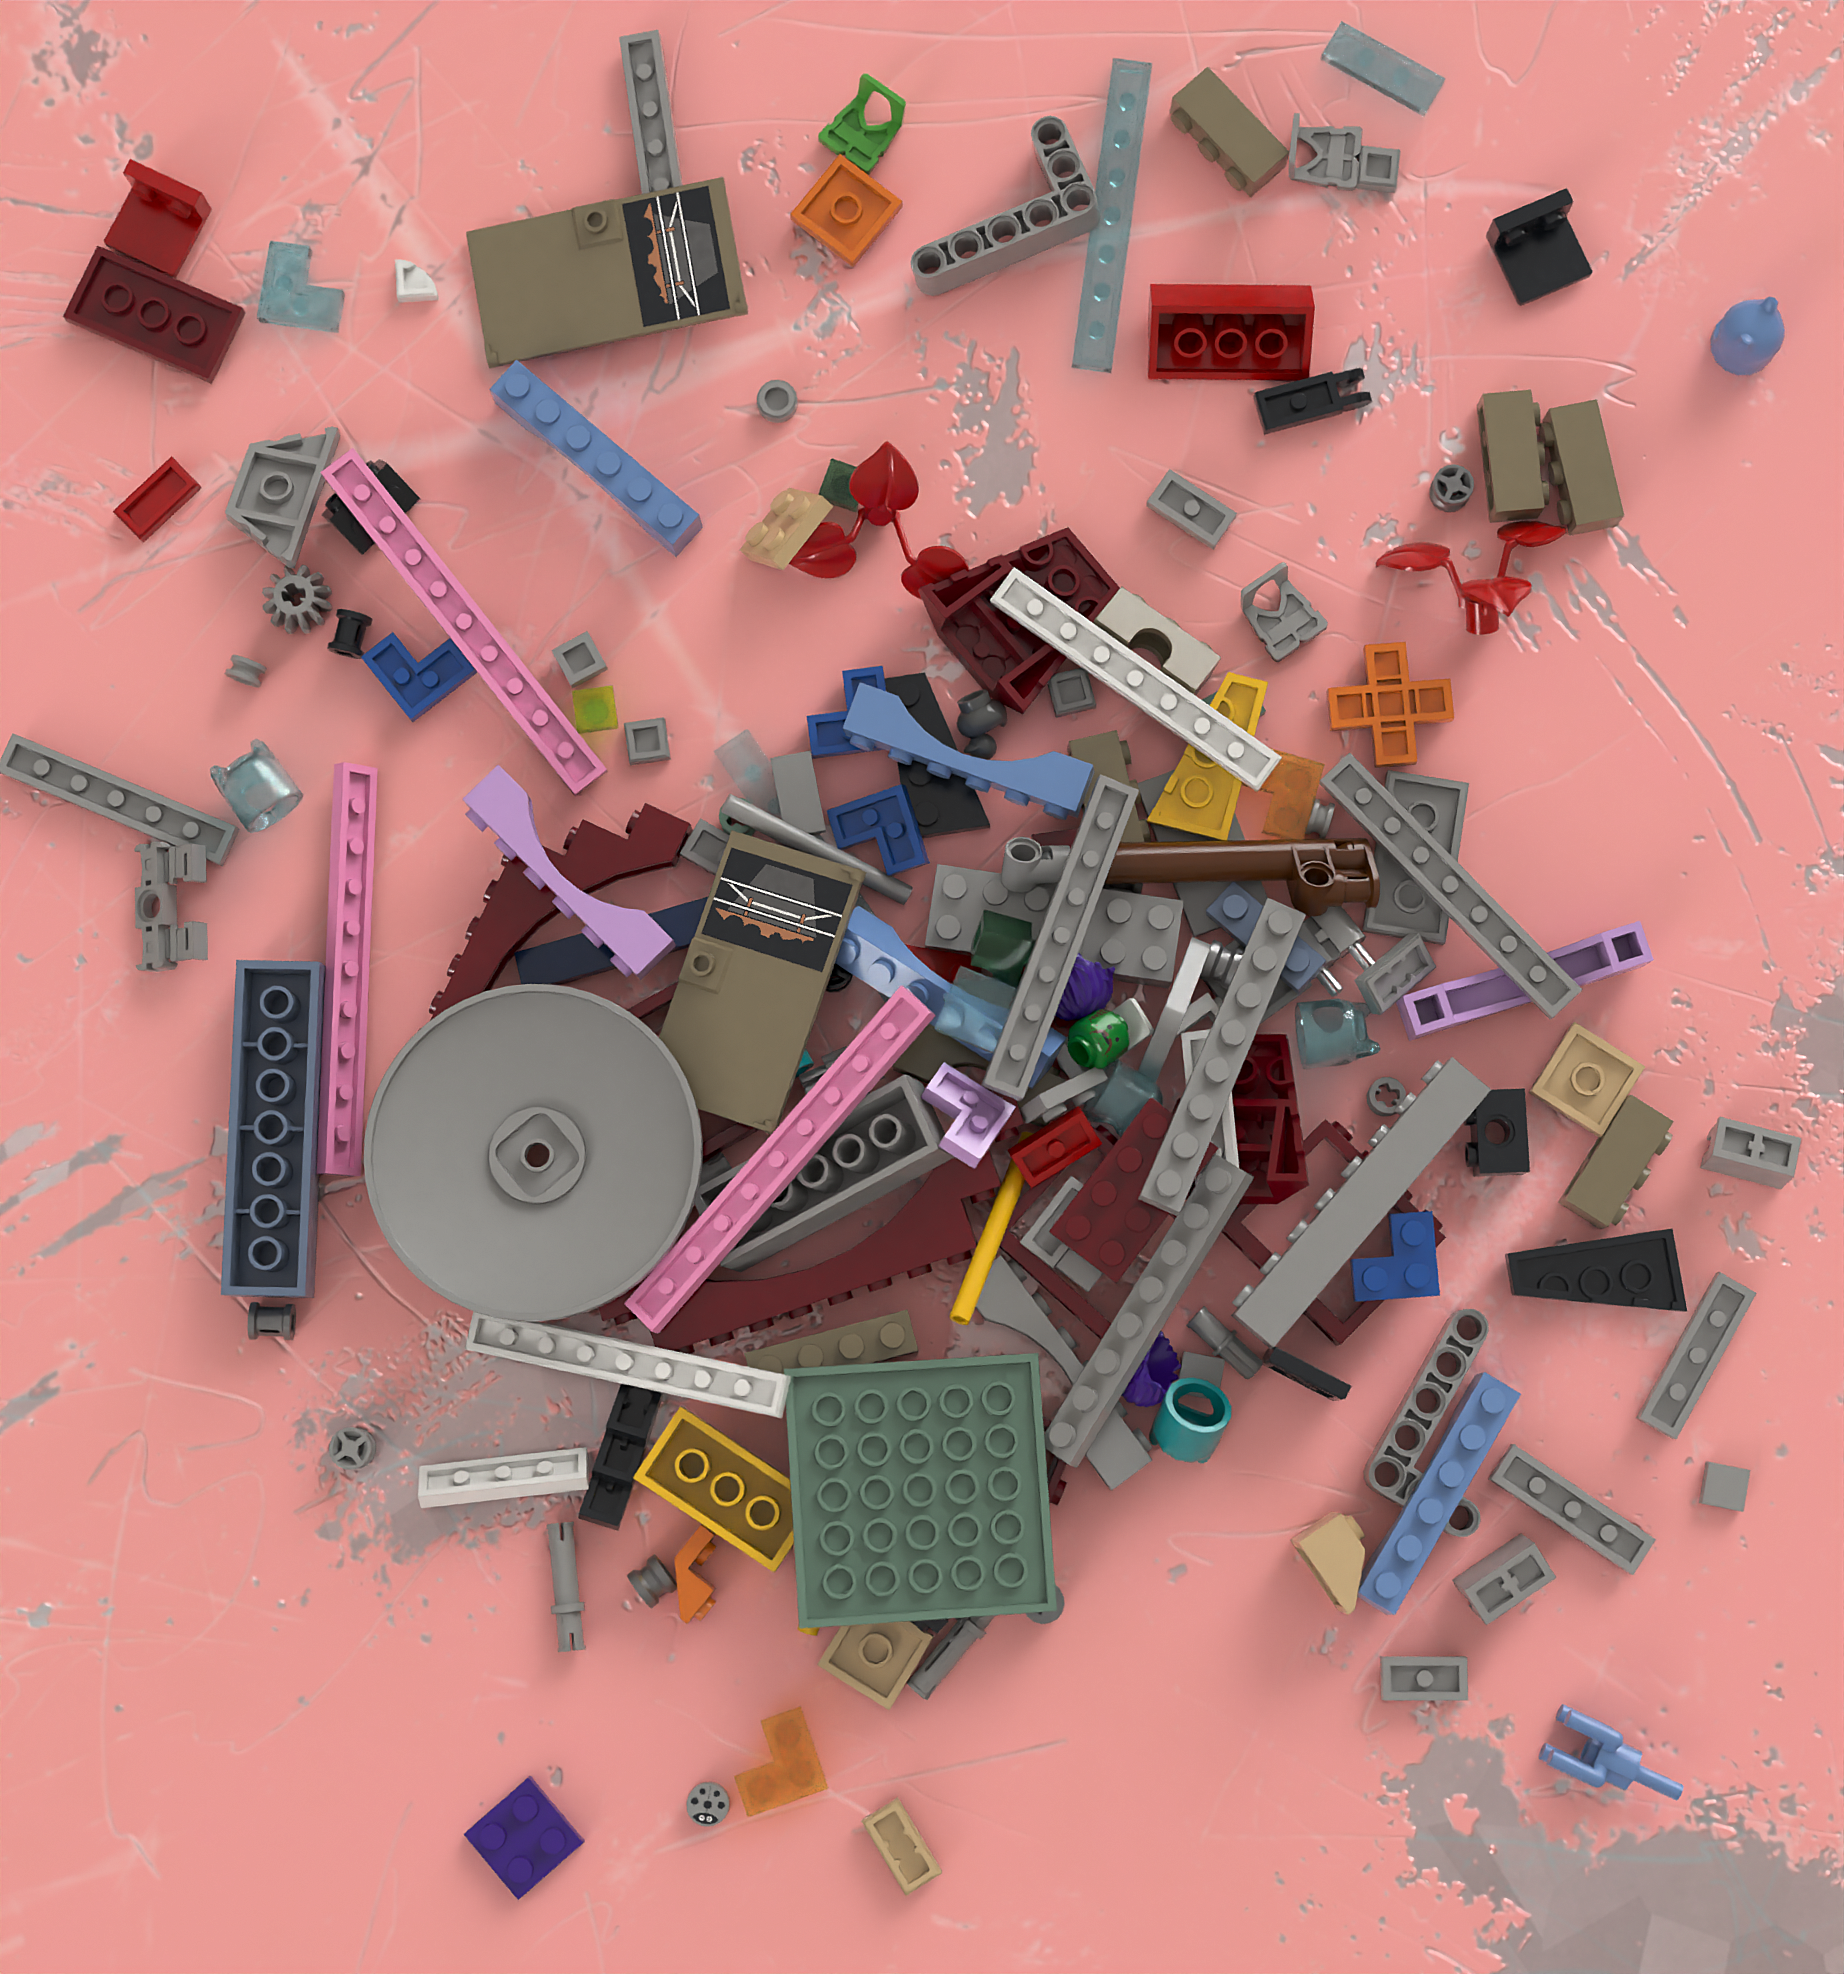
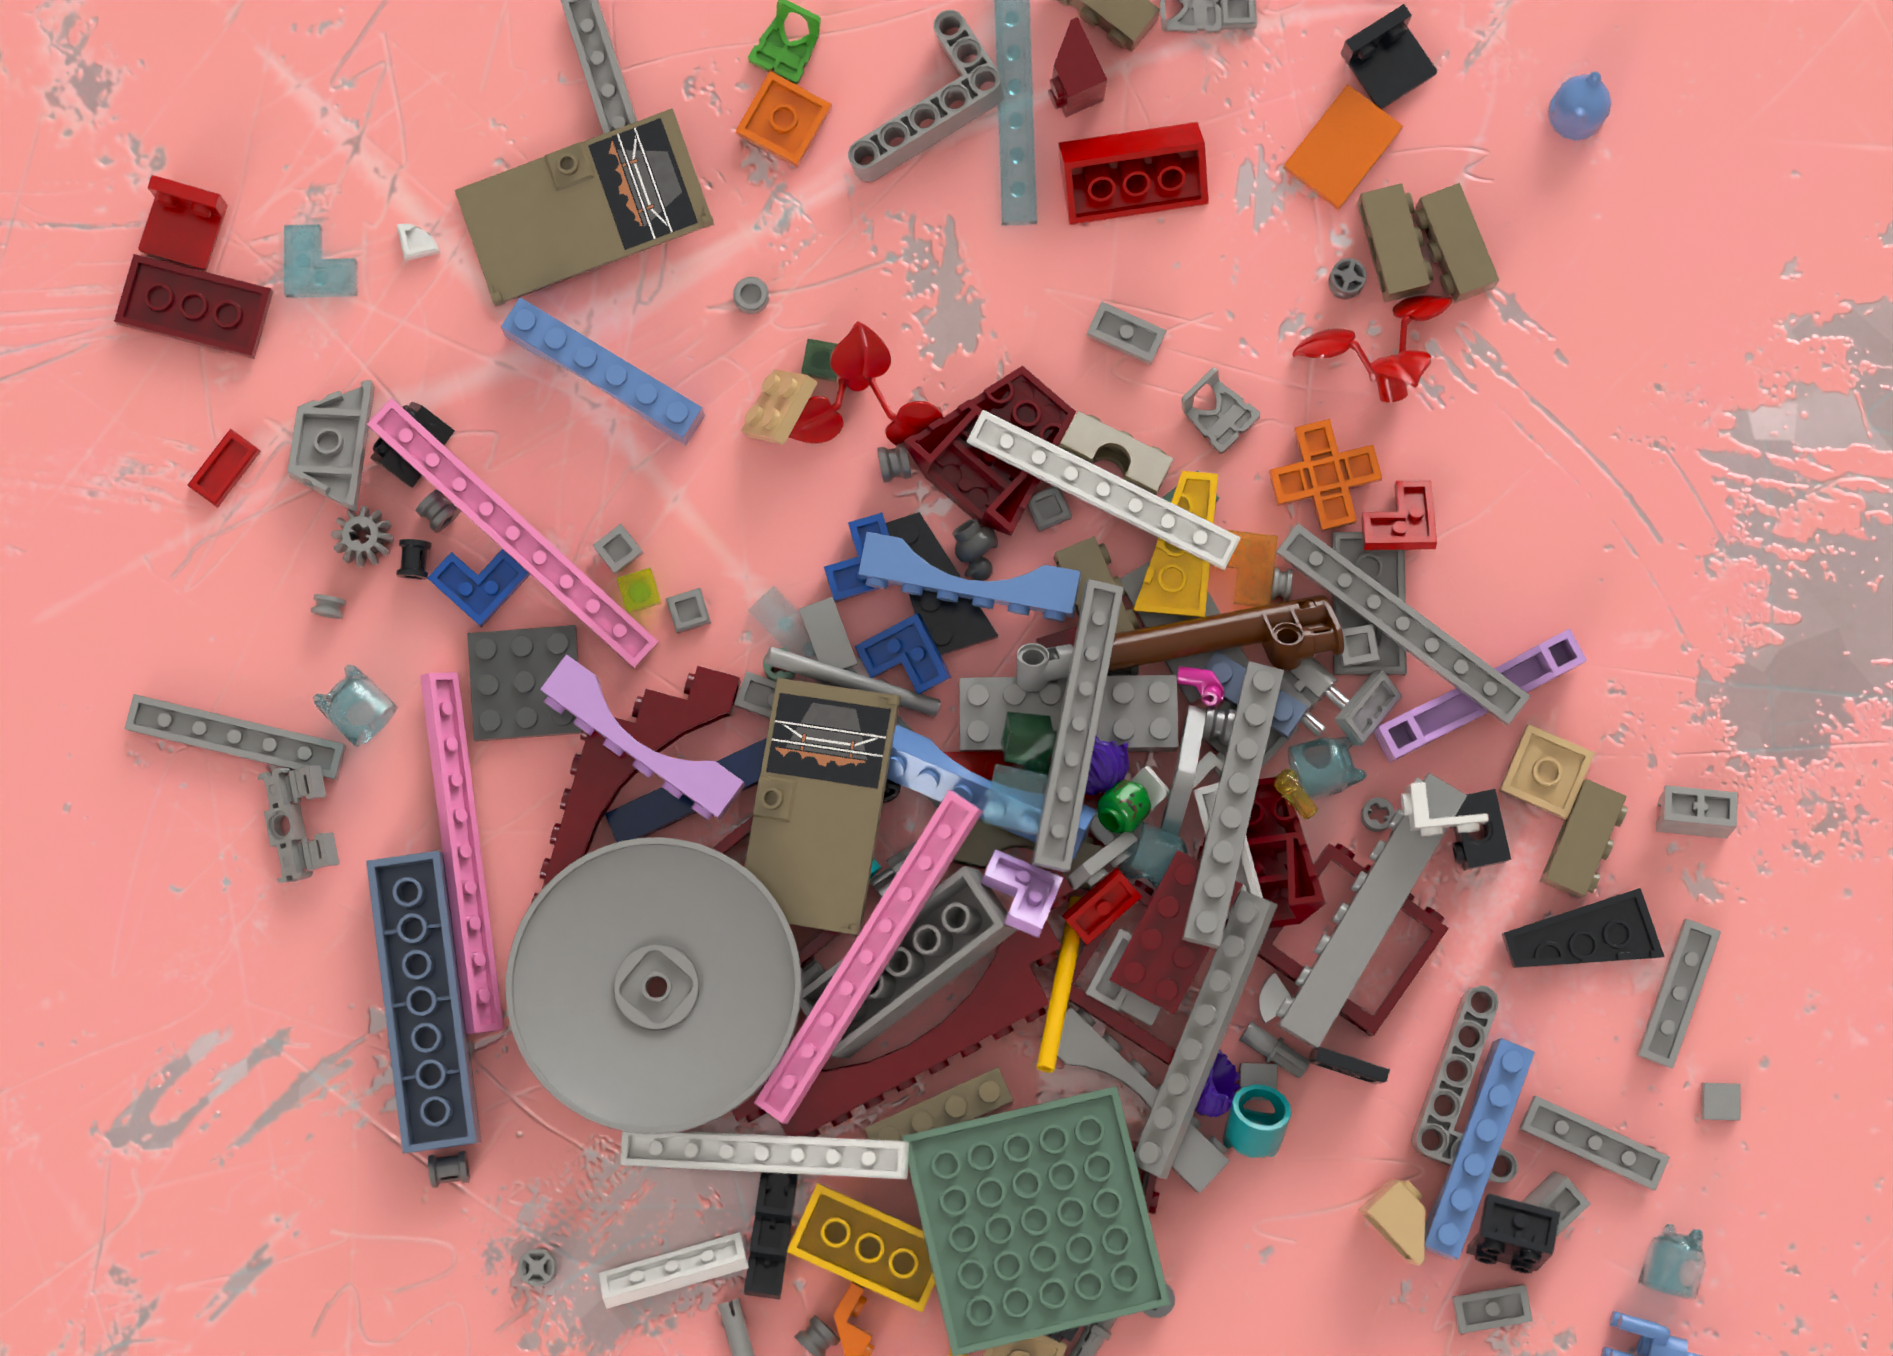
camera: 15 degrees left, 0 degrees up
black hinge [1253,368,1372,435] -> none
blue plate [1350,1211,1440,1302] -> none
none -> flat silver wheel [415,489,461,533]
none -> dark grey plate [467,625,582,742]
none -> flat silver wheel [877,443,912,483]
none -> dark red slope [1048,17,1107,117]
none -> dark pink arm [1177,666,1224,706]
none -> white tile [1259,973,1293,1024]
none -> clear yellow arm [1274,769,1319,820]
none -> orange tile [1283,84,1403,210]
none -> light grey plate [1340,624,1379,667]
none -> plate [1361,480,1437,550]
none -> white bracket [1401,782,1489,837]
none -> black bracket [1466,1193,1561,1274]
none -> clear light blue piece [1638,1224,1706,1301]

